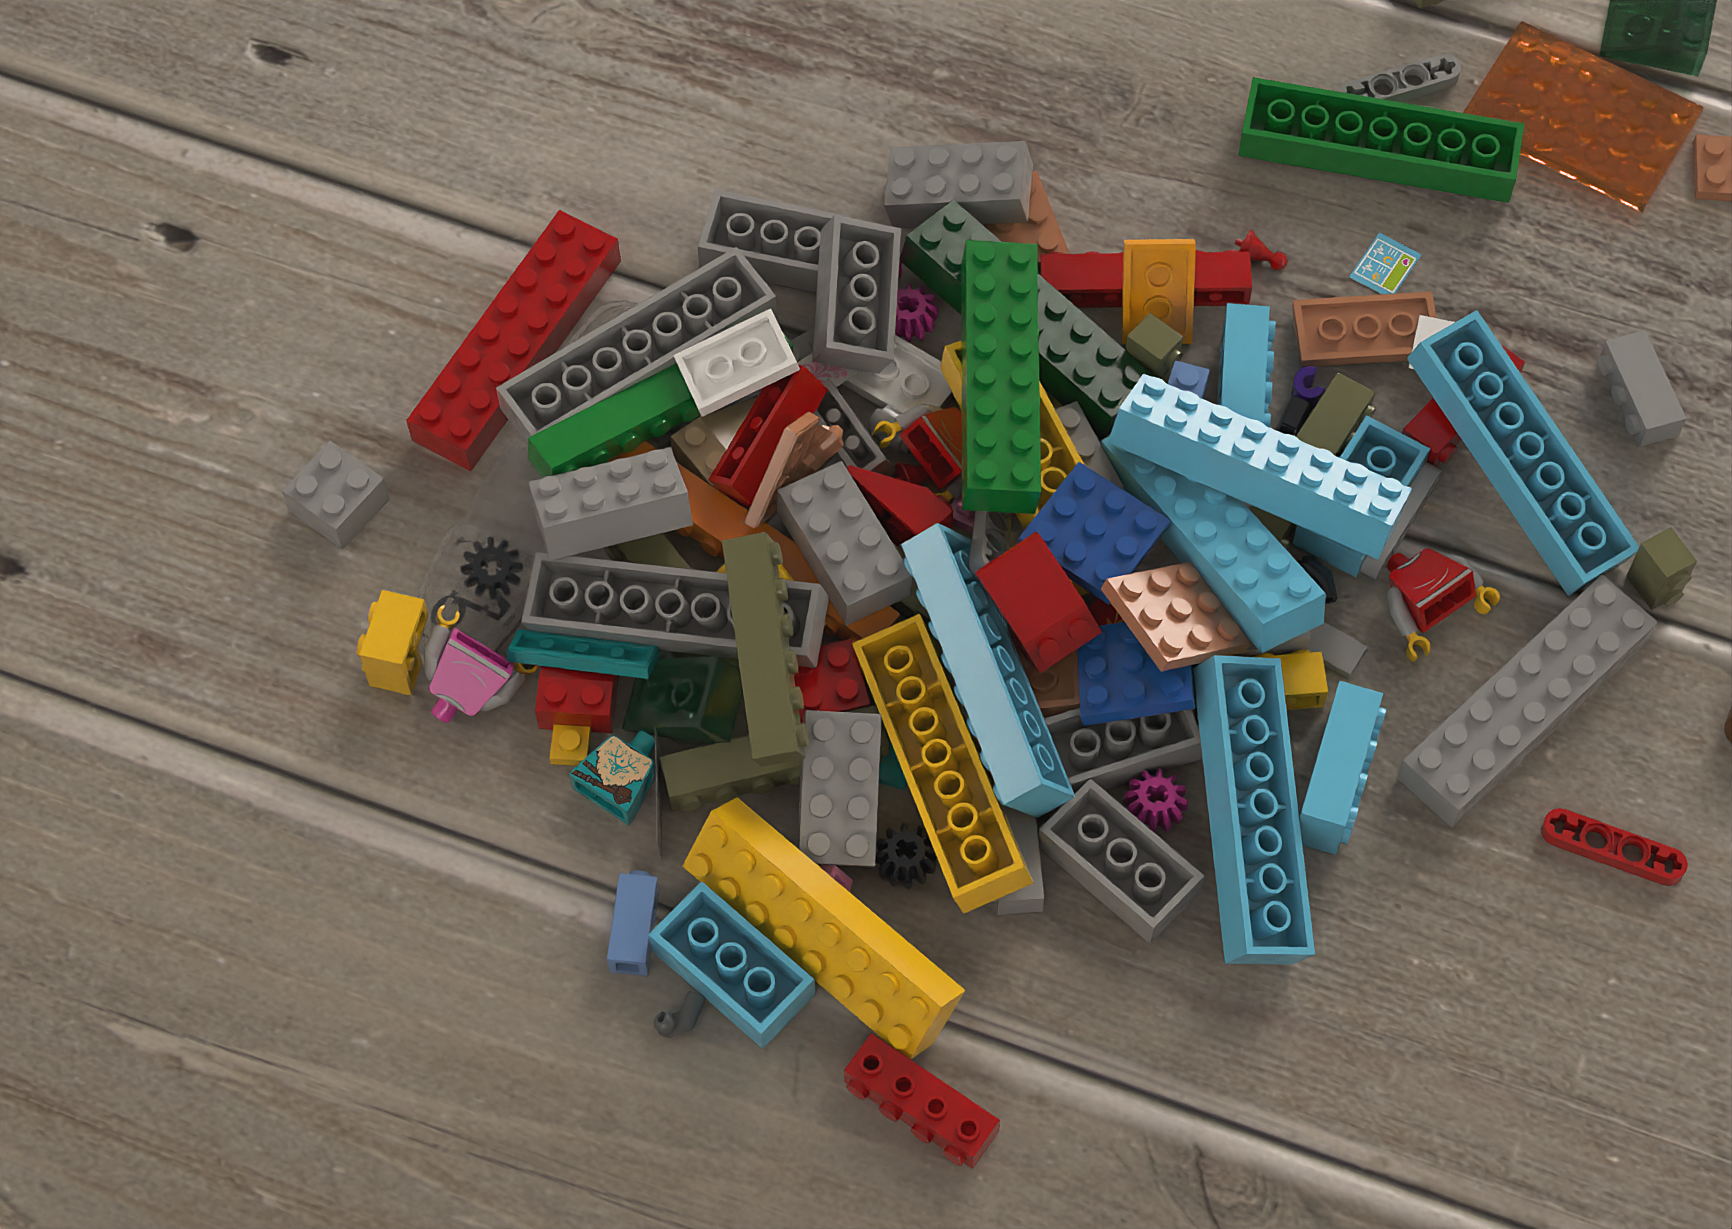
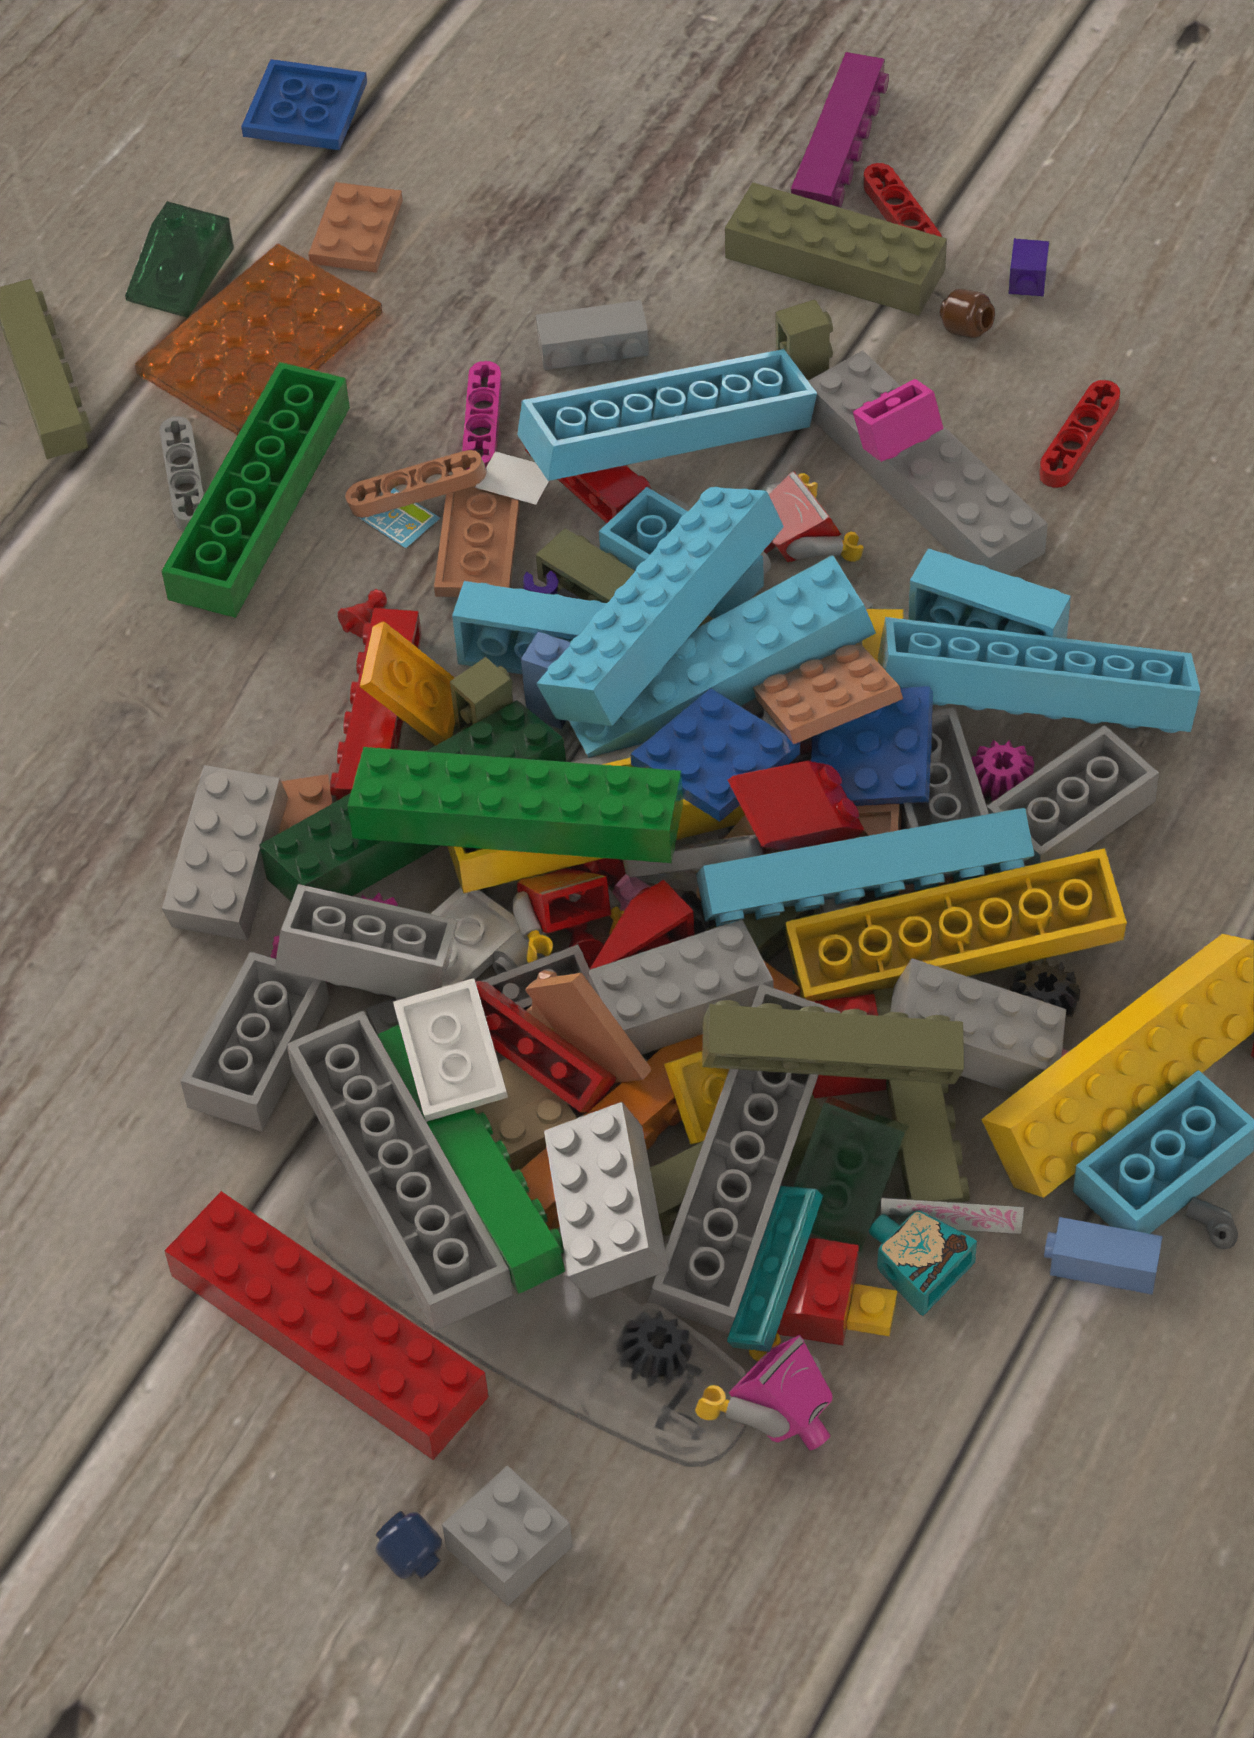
camera: 80 degrees left, 10 degrees down
yellow brick [356,590,429,696] -> none
none -> nougat beam [345,450,487,518]
none -> dark blue head [376,1511,442,1579]
none -> dark pink beam [462,361,502,470]
none -> dark pink brick [853,379,944,462]

